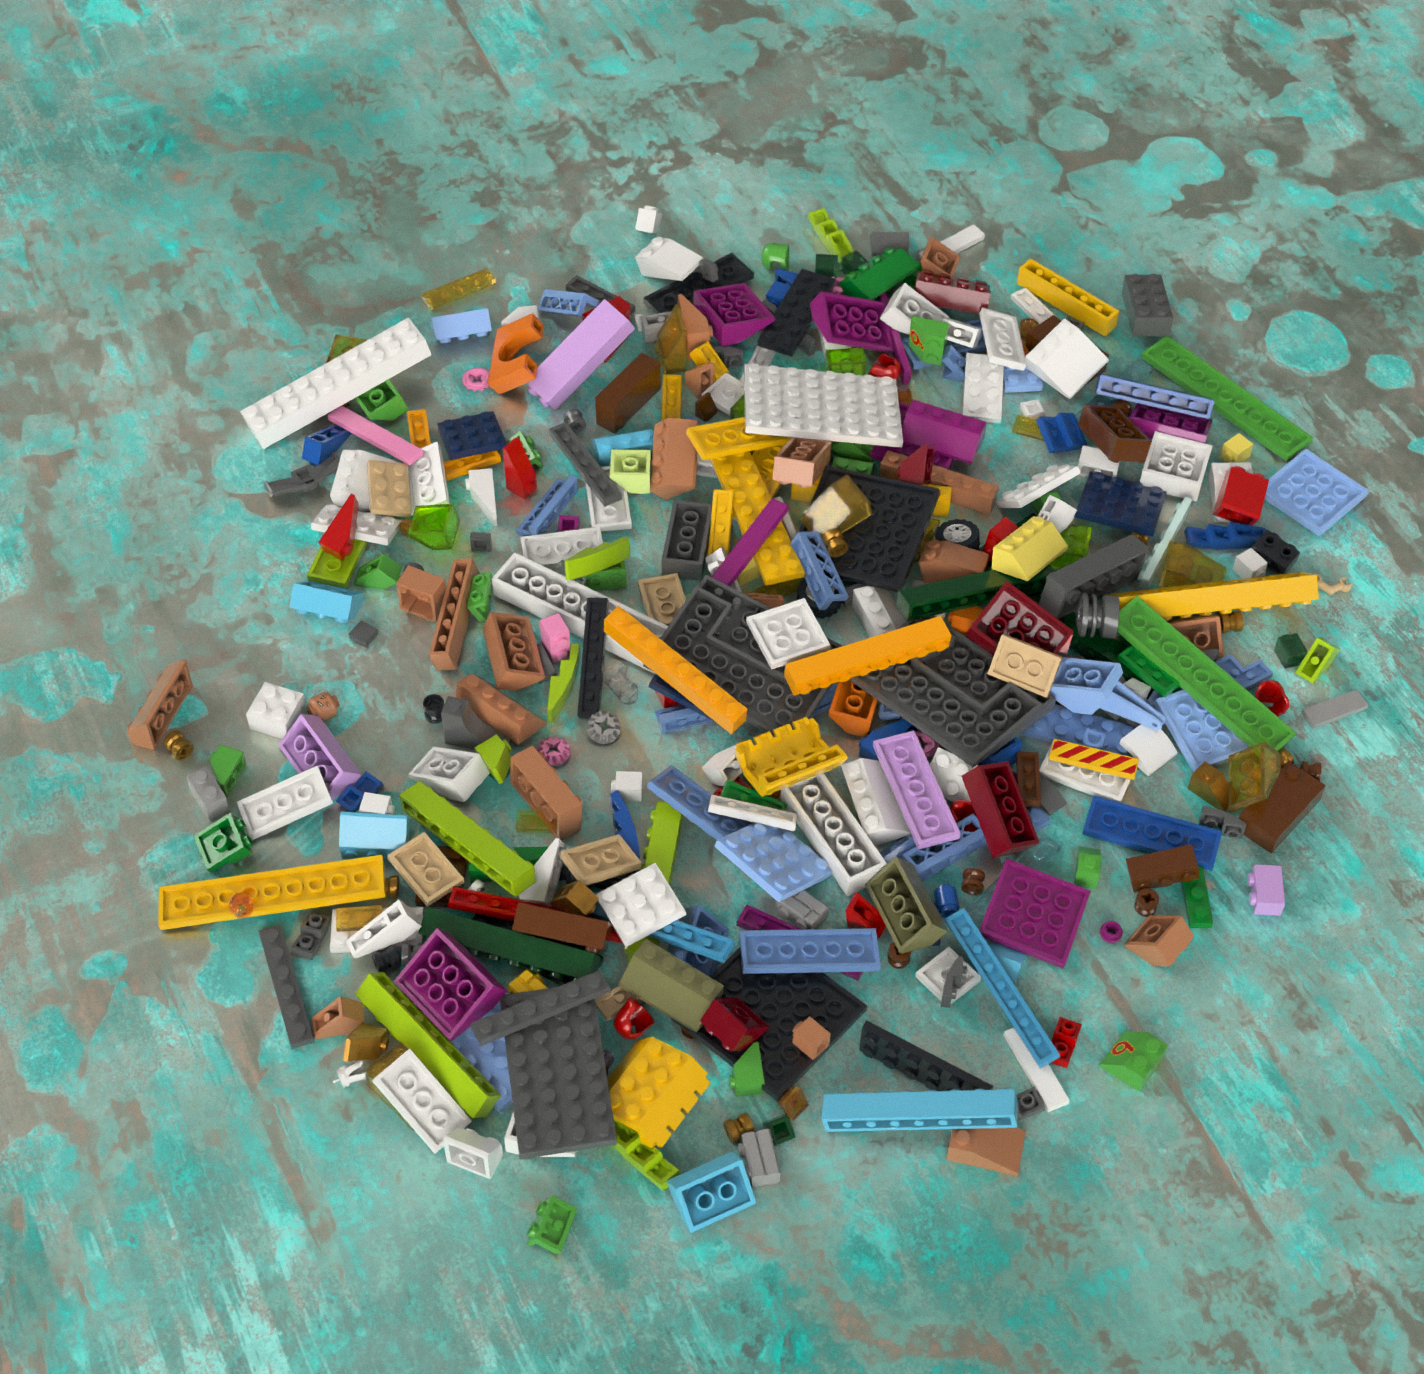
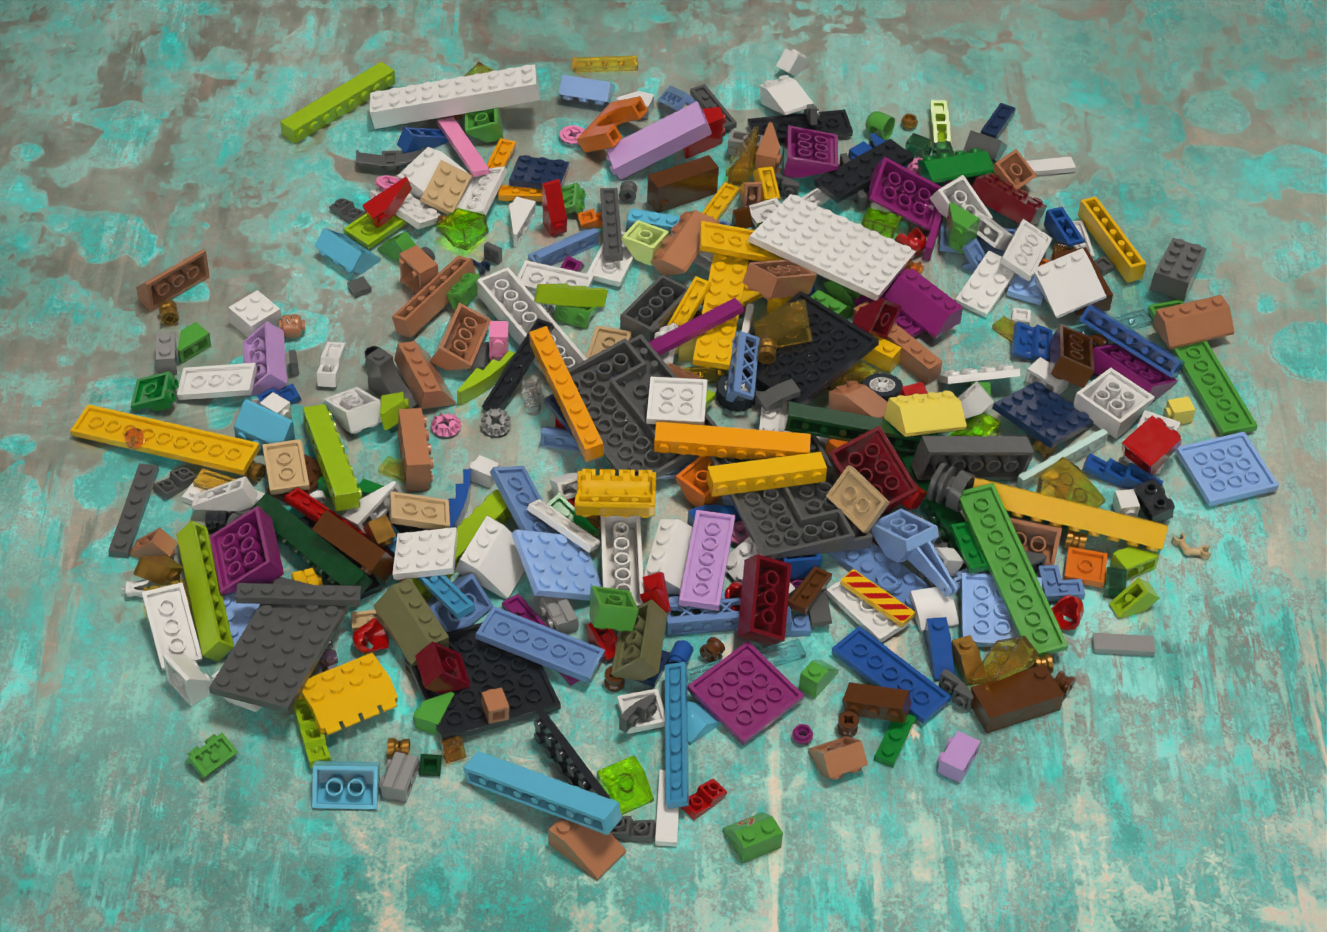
camera: 25 degrees right, 5 degrees down
none -> lime brick [280,62,395,144]
none -> dark grey tile [288,349,299,376]
none -> white slope [317,341,346,388]
none -> dark grey slope [329,198,366,224]
none -> bright pink gear [375,175,400,190]
none -> white slope [455,516,525,600]
none -> dark blue hand [470,258,491,274]
none -> orange slope [577,208,603,228]
none -> bright green slope [589,586,639,632]
none -> clear neon green slope [596,755,654,815]
none -> red slope [639,572,671,613]
none -> yellow brick [706,452,827,497]
none -> dark grey slope [757,379,801,411]
none -> pearl gold plate [901,114,918,129]
none -> blue slope [924,617,955,682]
none -> dark blue plate [981,103,1016,139]
none -> blue slope [1044,207,1085,247]
none -> orange plate [1064,547,1108,588]
none -> lime slope [1110,546,1159,582]
none -> nougat slope [1153,295,1235,350]

